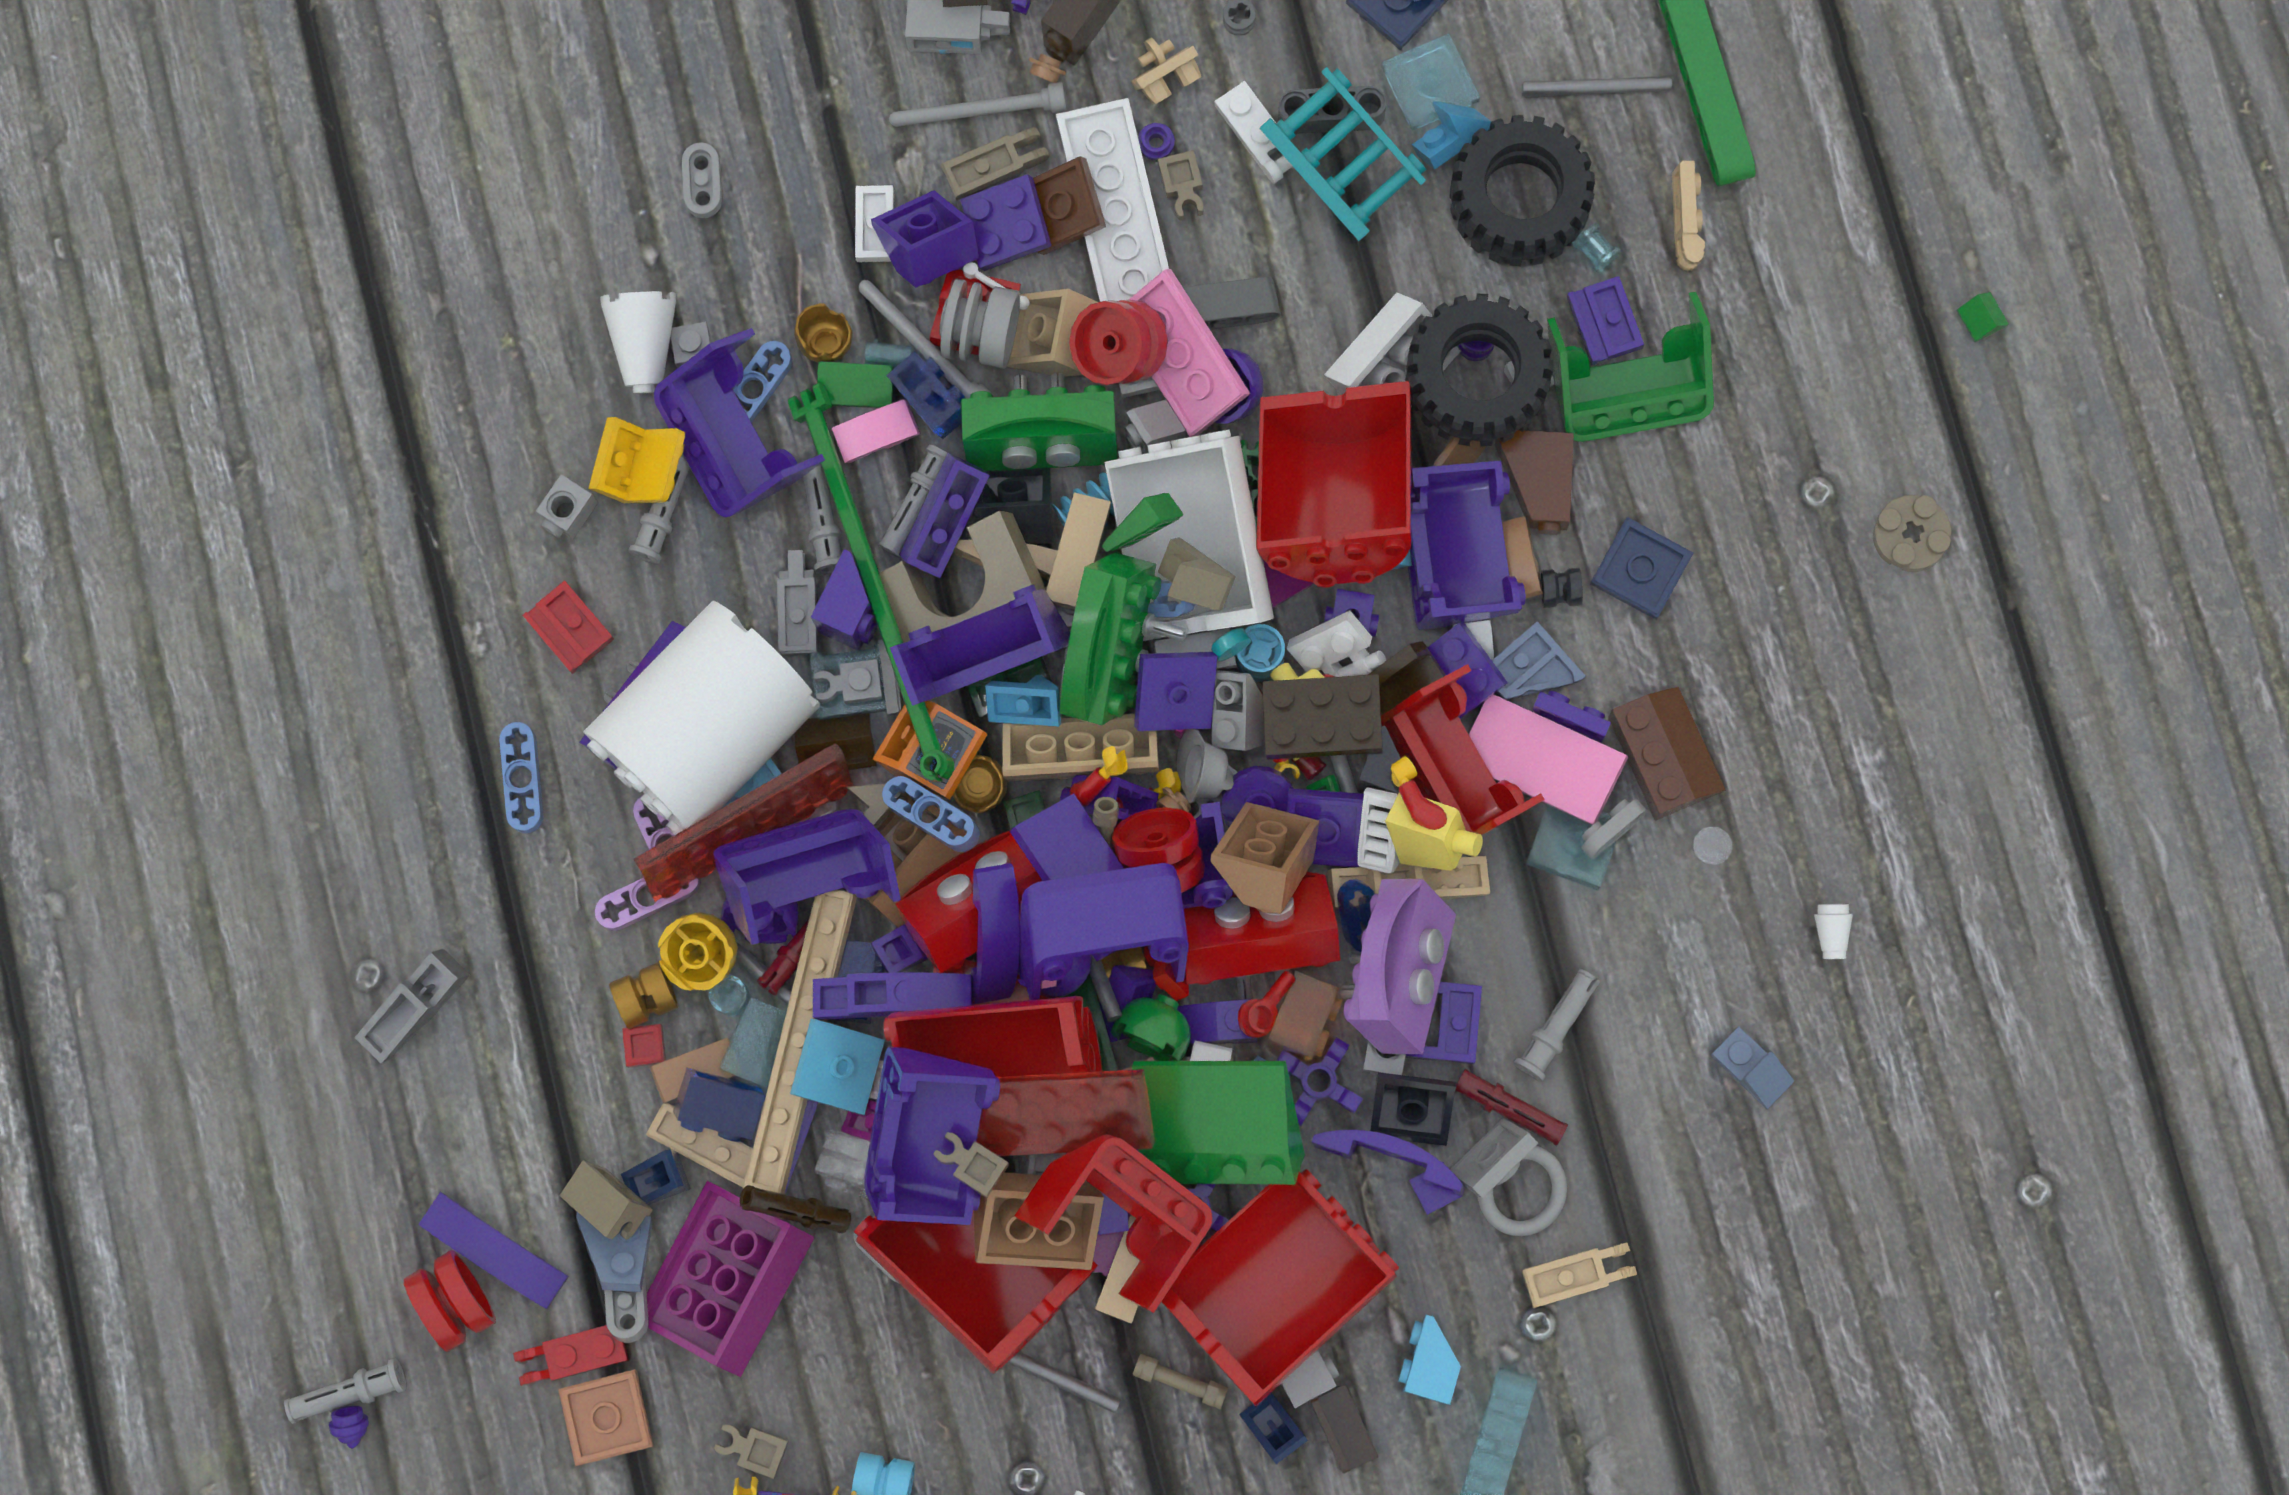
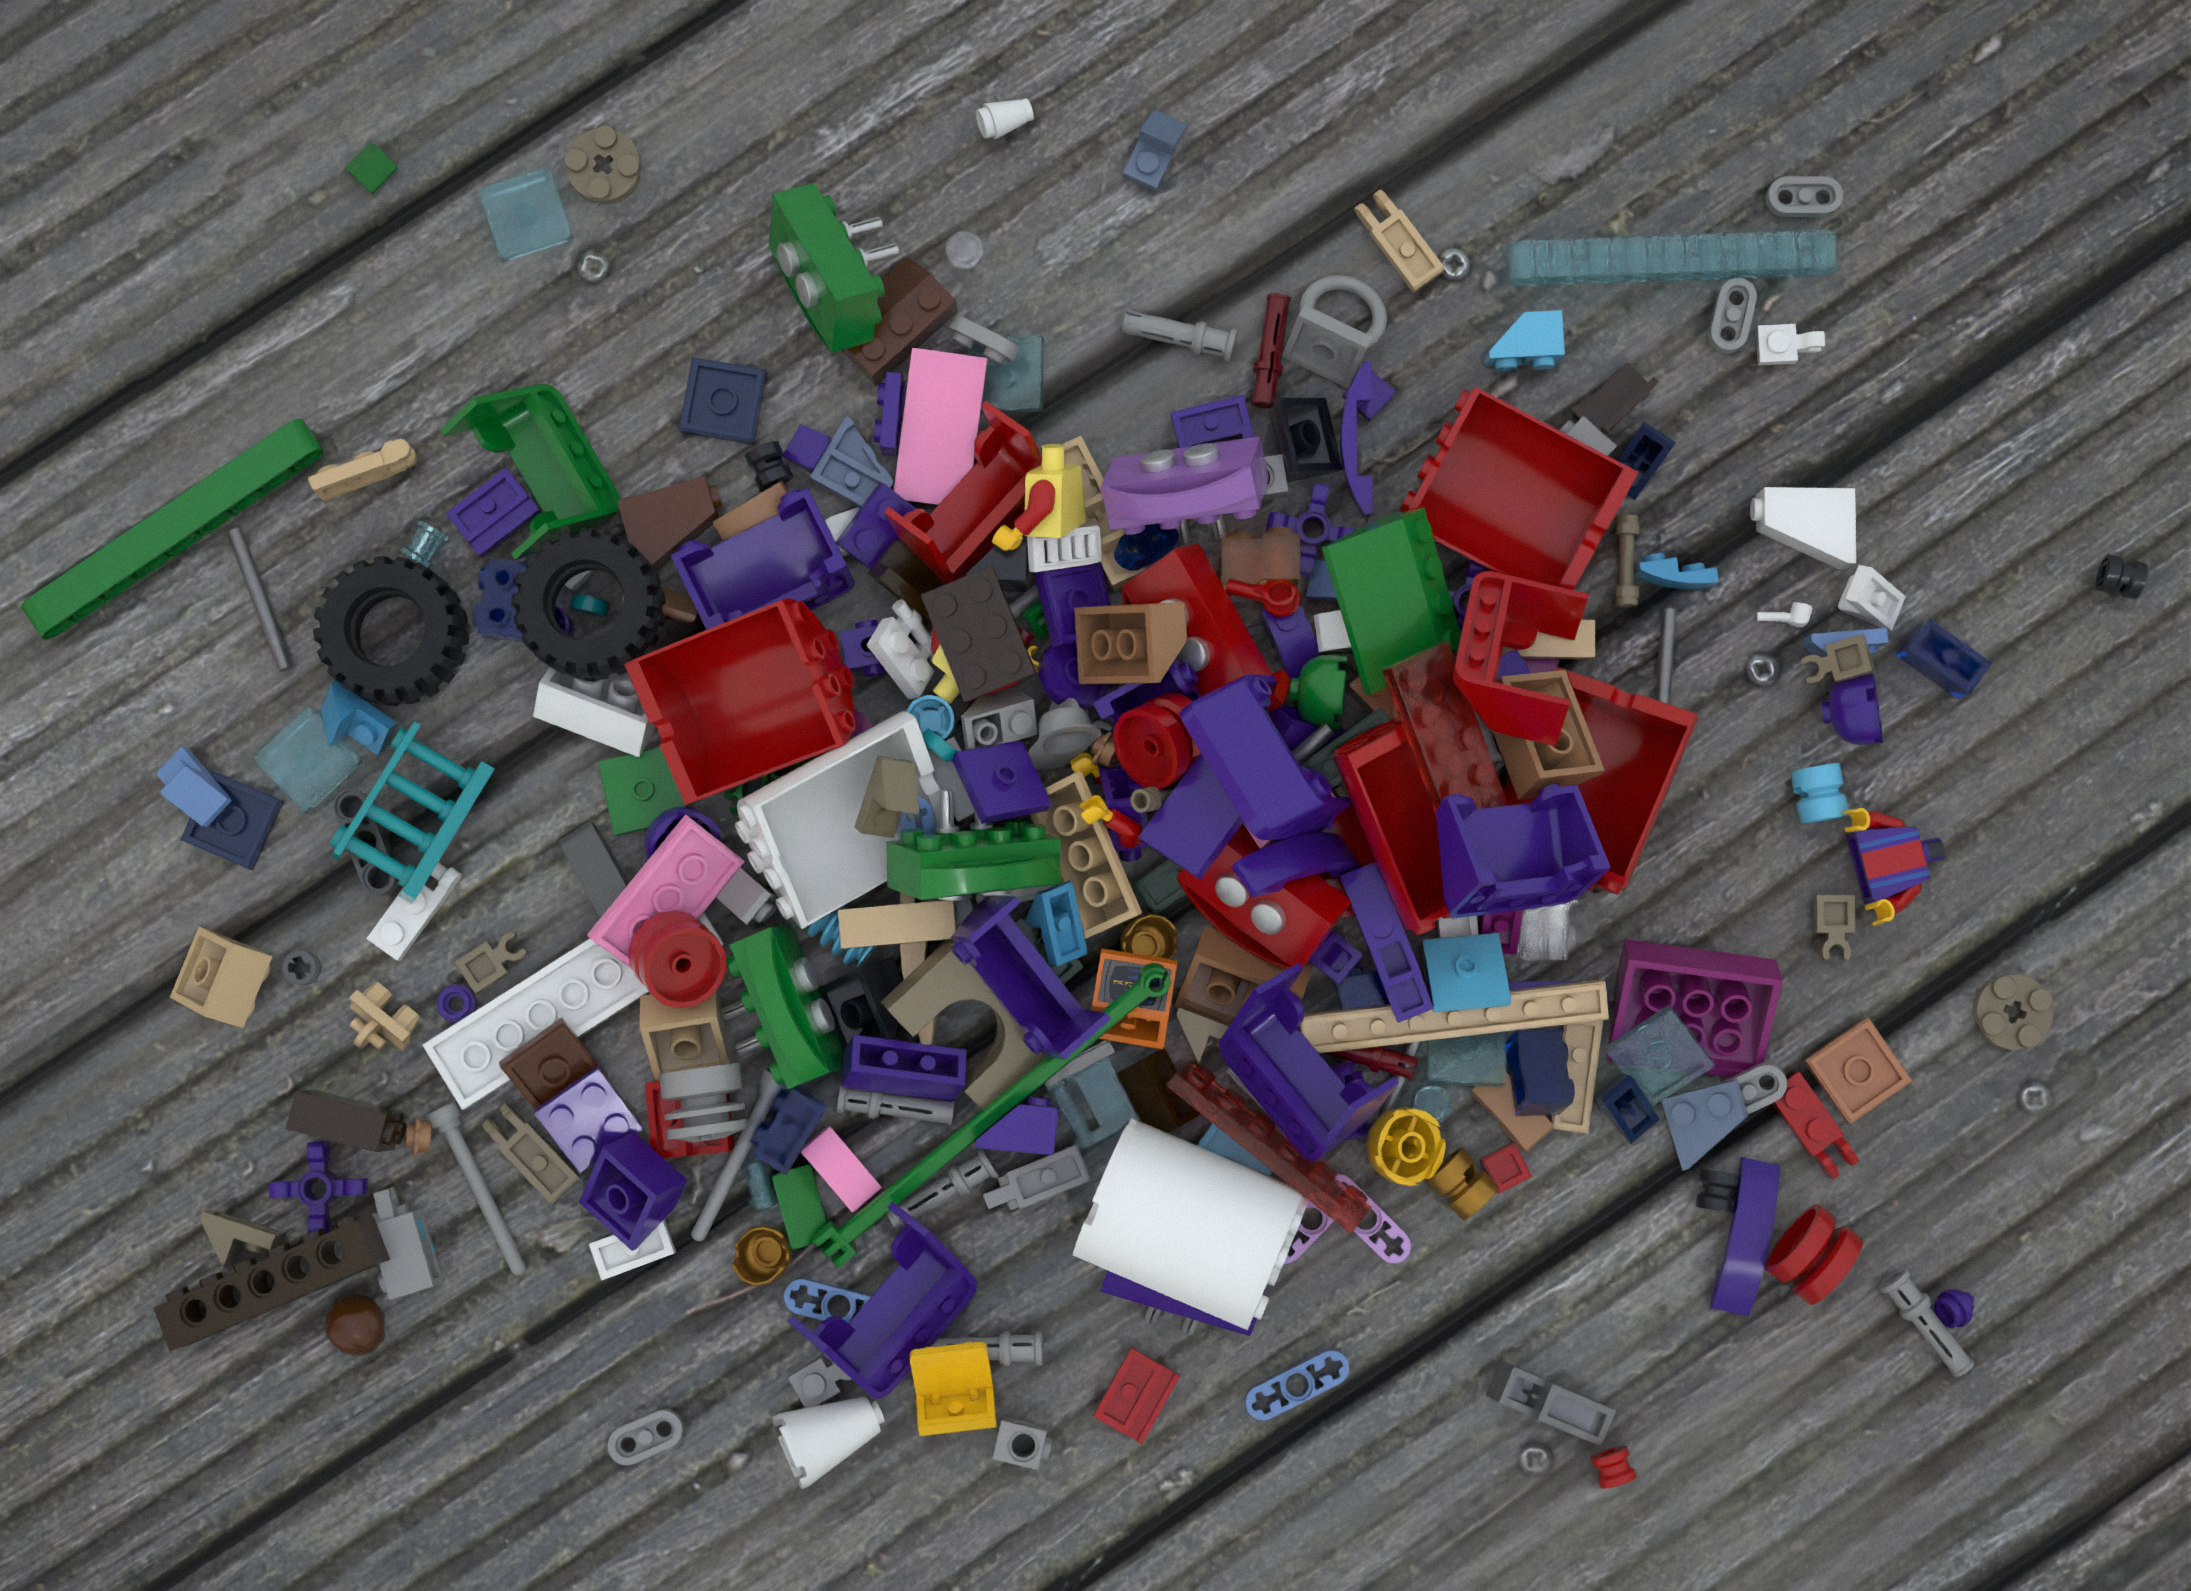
camera: 120 degrees left, 5 degrees up
dark tan hinge [560,1160,653,1240] -> none
dark brown pin [740,1185,851,1234] -> none
light grey plate [814,659,883,704] -> none
medium blue beam [882,776,980,852] -> none
dark tan plate [933,1132,1009,1198] -> none
white hinge [963,262,1030,310] -> none
green slope [1102,493,1183,552] -> none
none -> clear blue brick [473,558,527,643]
none -> clear light blue plate [478,167,574,262]
none -> teal tile [569,594,609,618]
none -> green plate [598,747,687,836]
none -> green piece [769,183,899,353]
none -> dark purple slope [782,424,832,473]
none -> red wheel [1590,1446,1637,1489]
none -> clear light blue plate [1605,1005,1715,1106]
none -> dark azure slope [1634,553,1719,589]
none -> black wheel [1695,1169,1739,1213]

